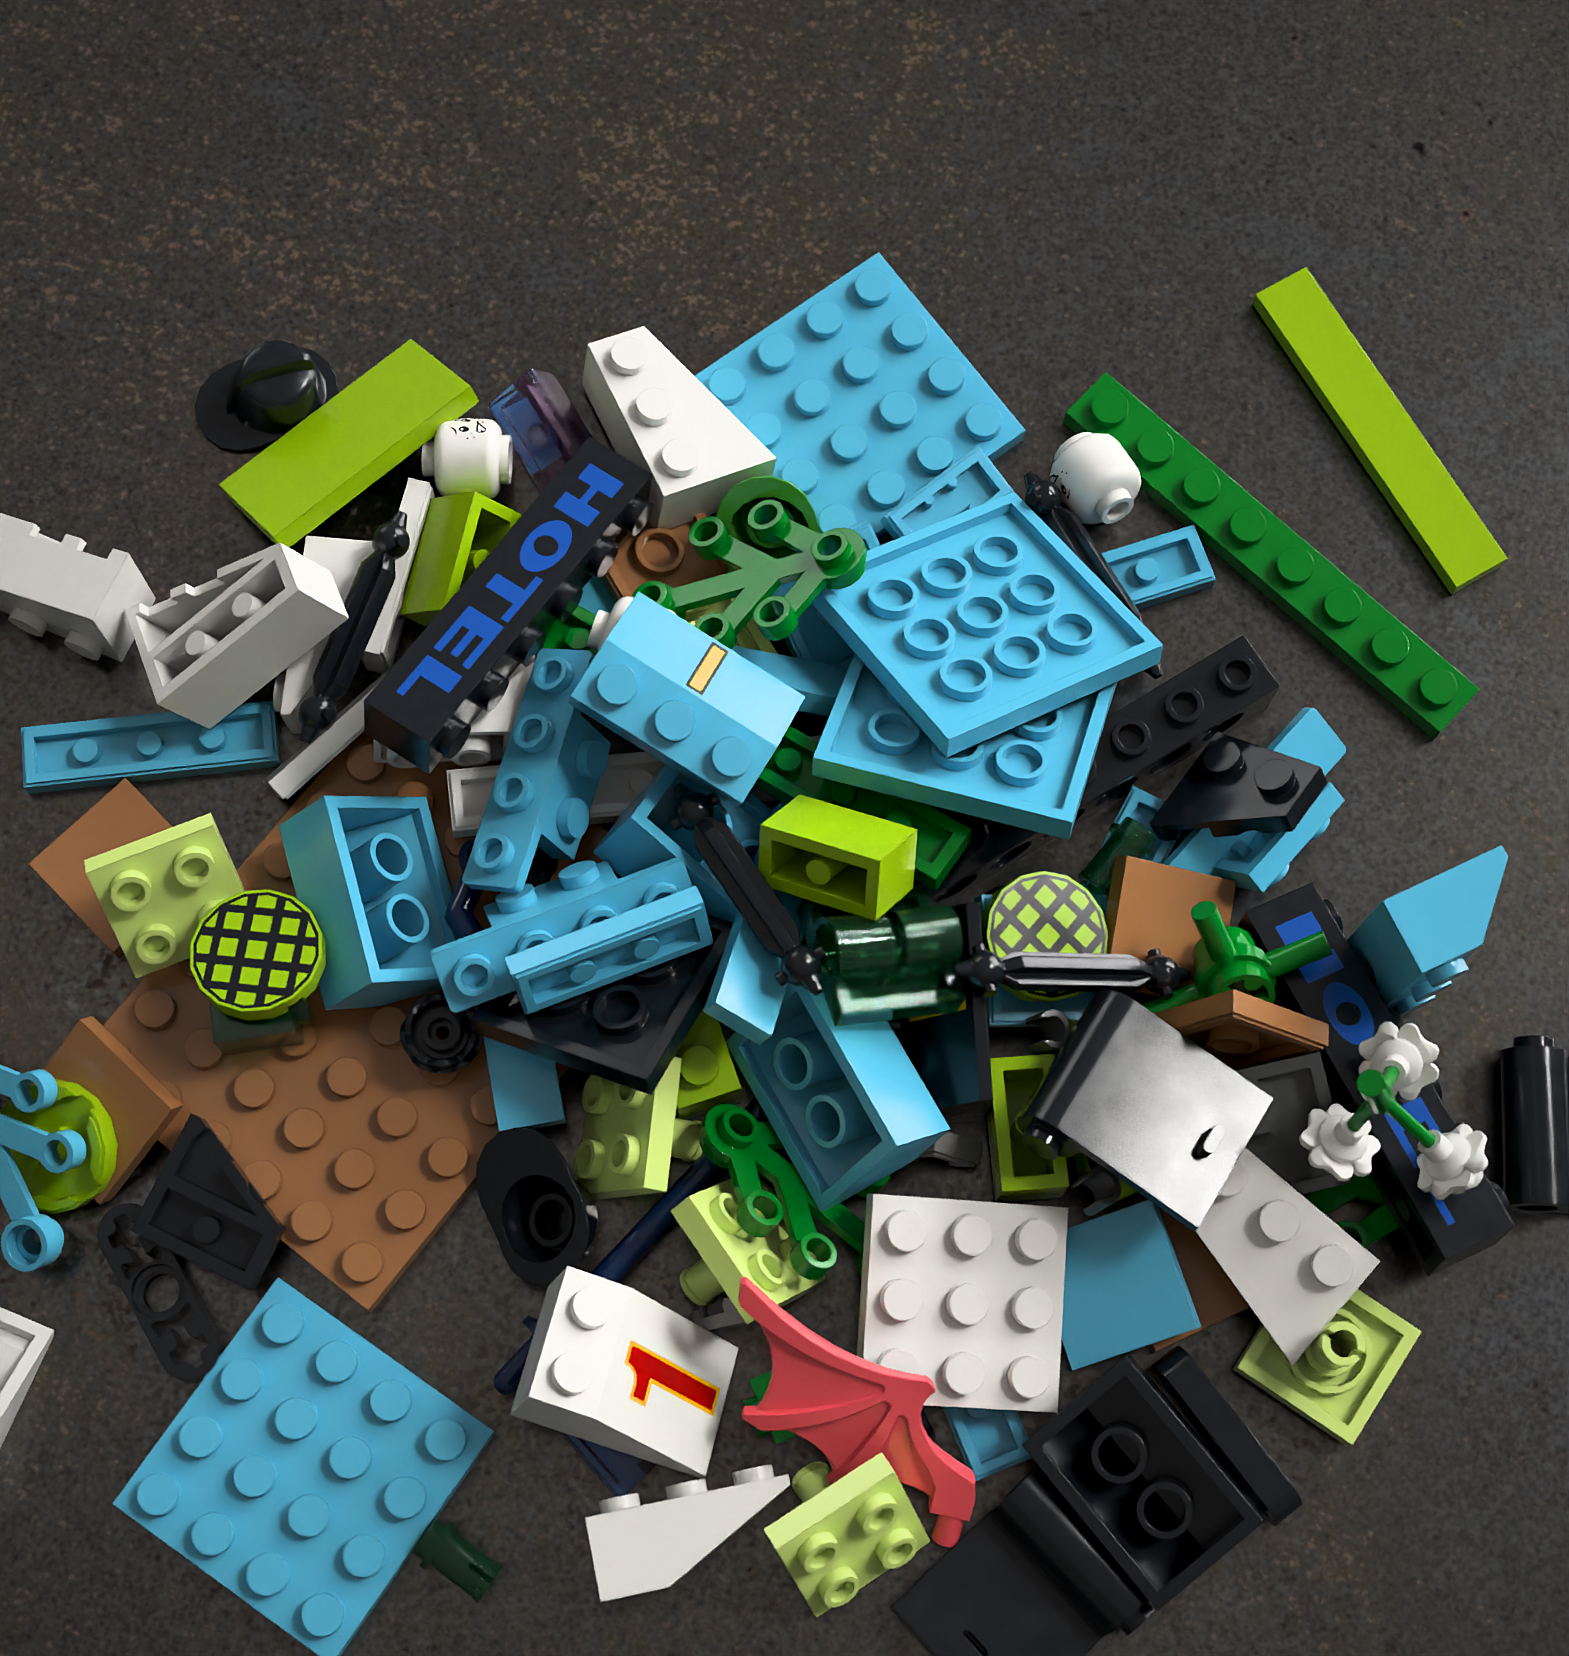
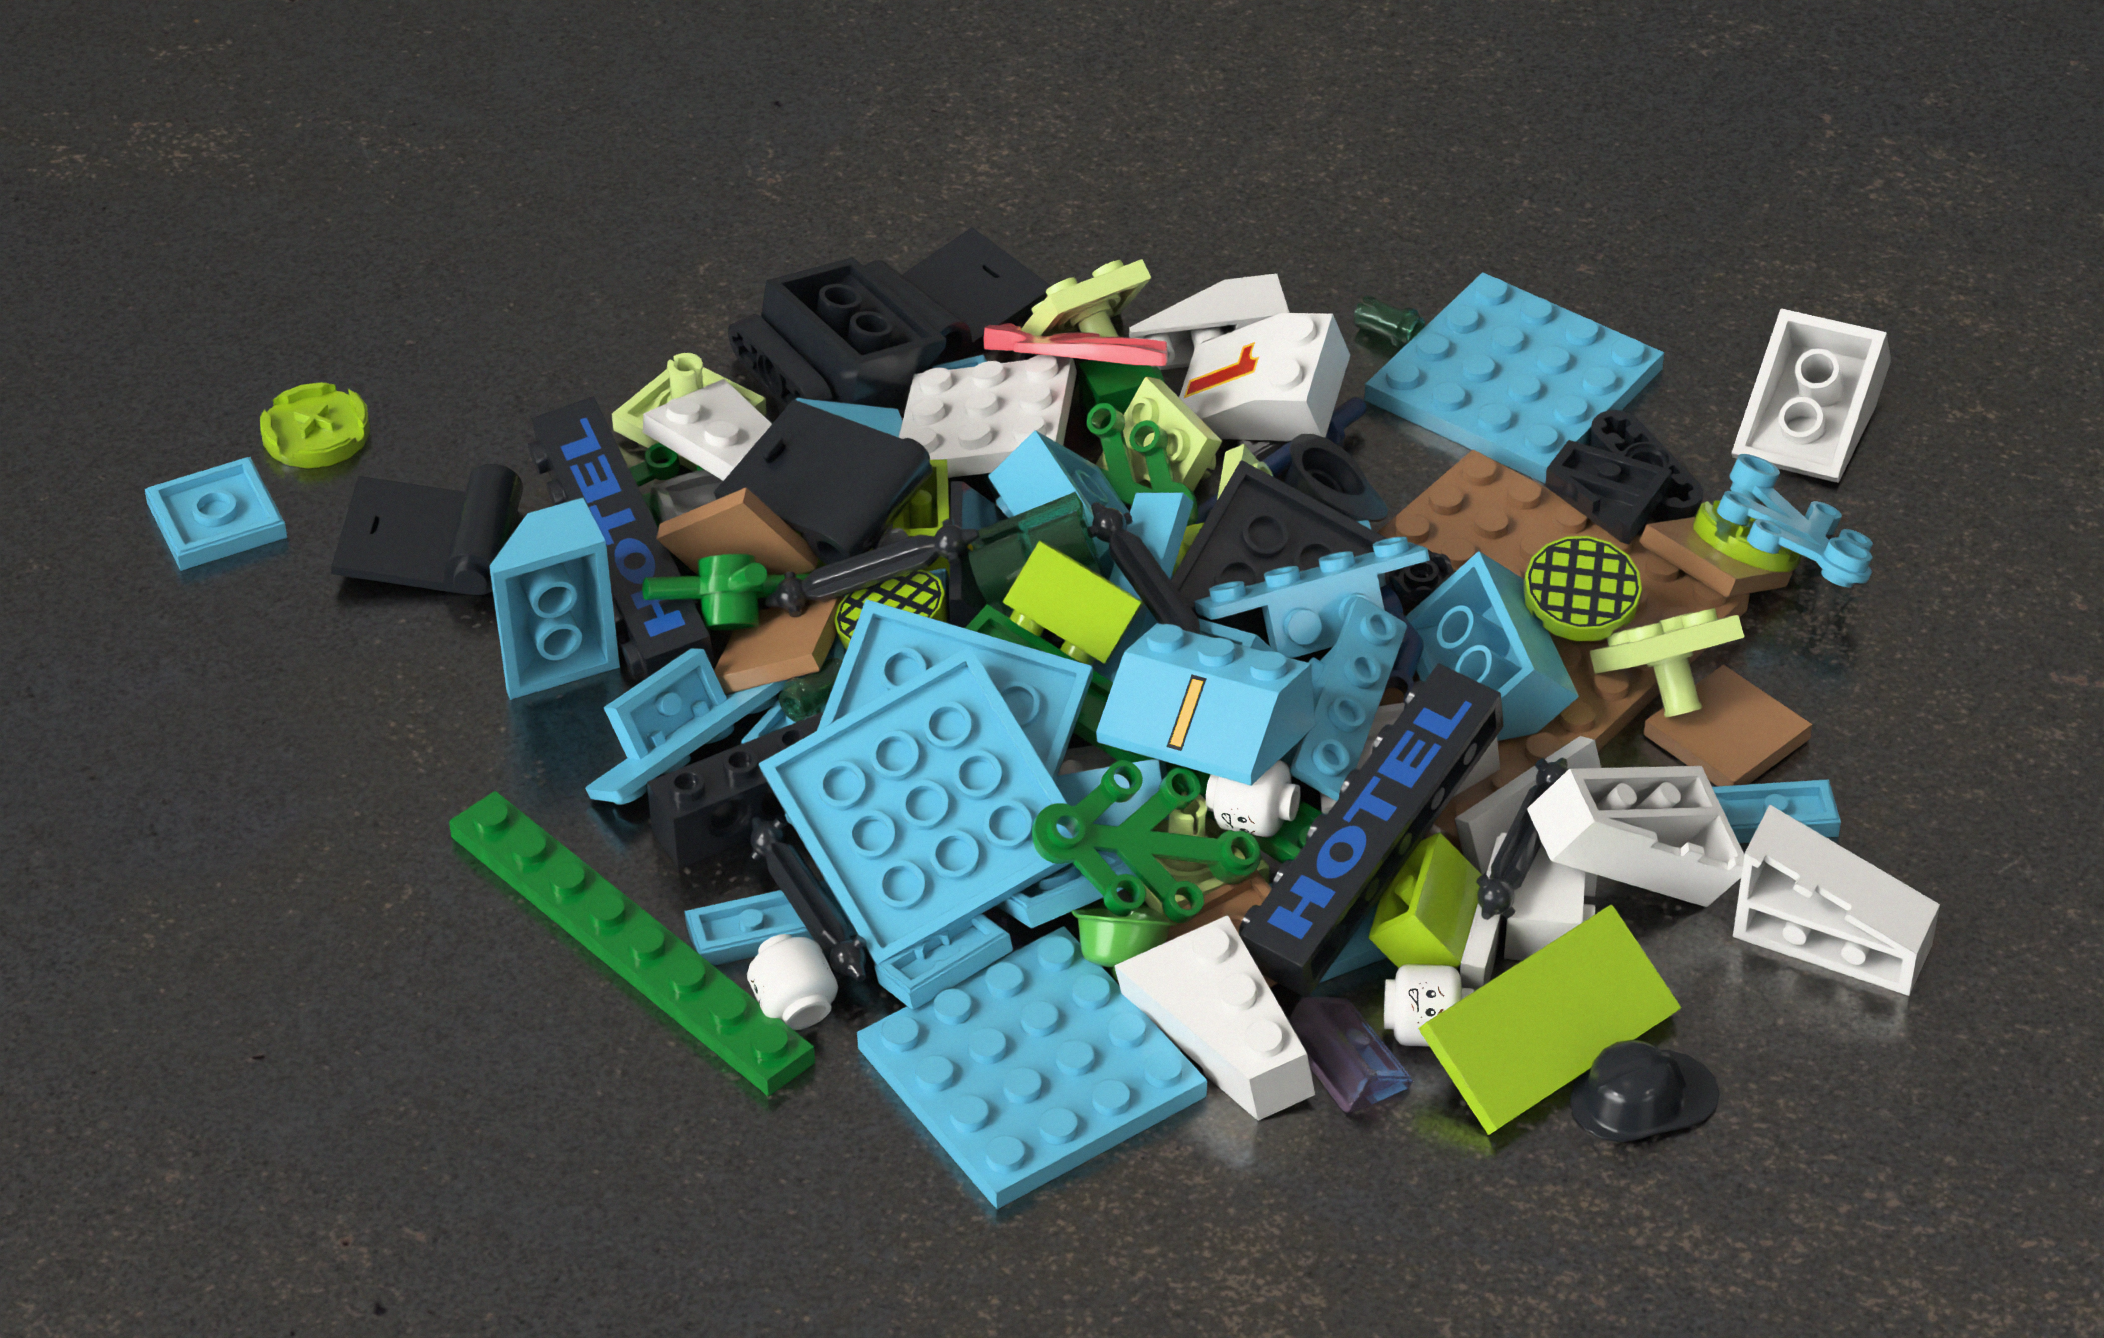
camera: 175 degrees left, 30 degrees down
medium azure tile [505,886,714,1015] -> none
black wing [1150,732,1328,841] -> none
lime tile [1252,267,1508,595] -> none
white plant [1299,1022,1488,1200] -> none

